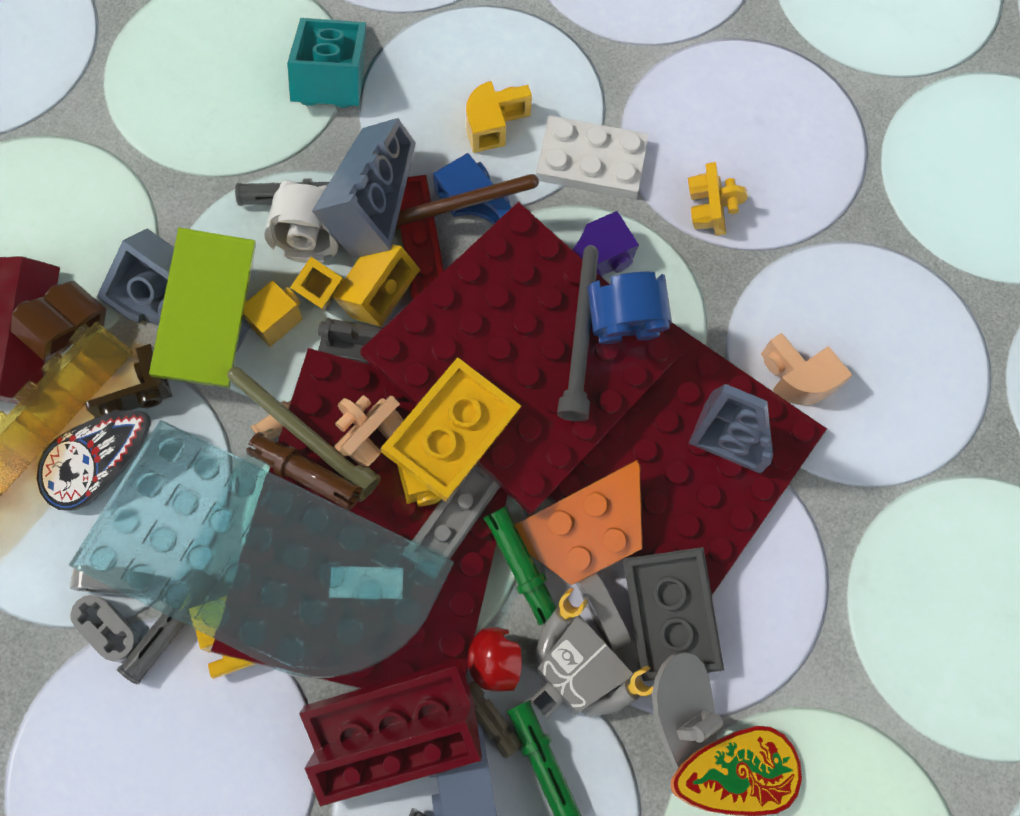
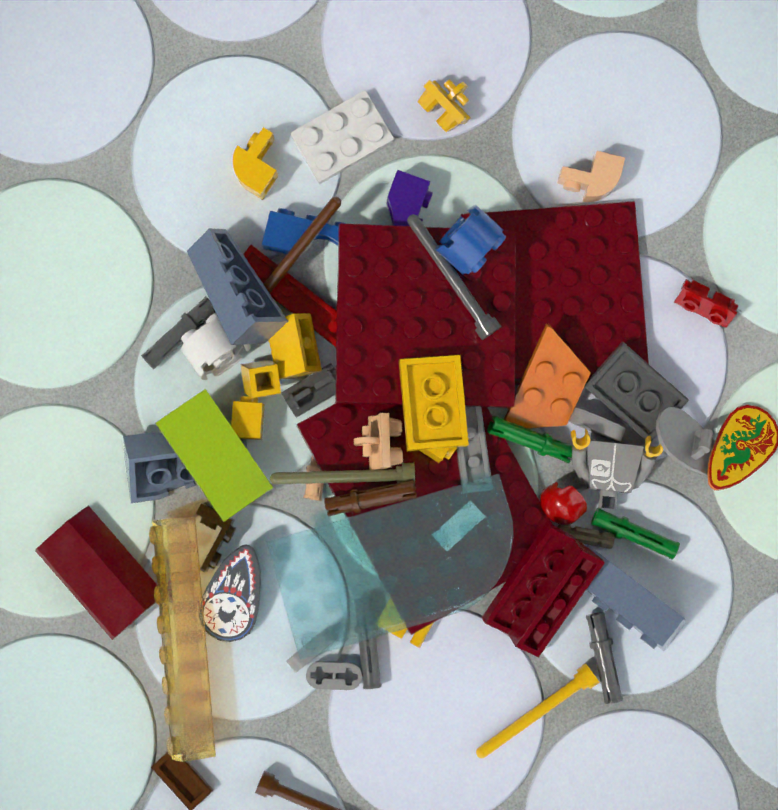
camera: 40 degrees left, 15 degrees up
reddish brown brick [11,281,107,361] -> none
teal slope [287,18,366,108] -> none
sand blue wedge [689,384,773,474] -> none
none -> red hinge [674,279,739,328]

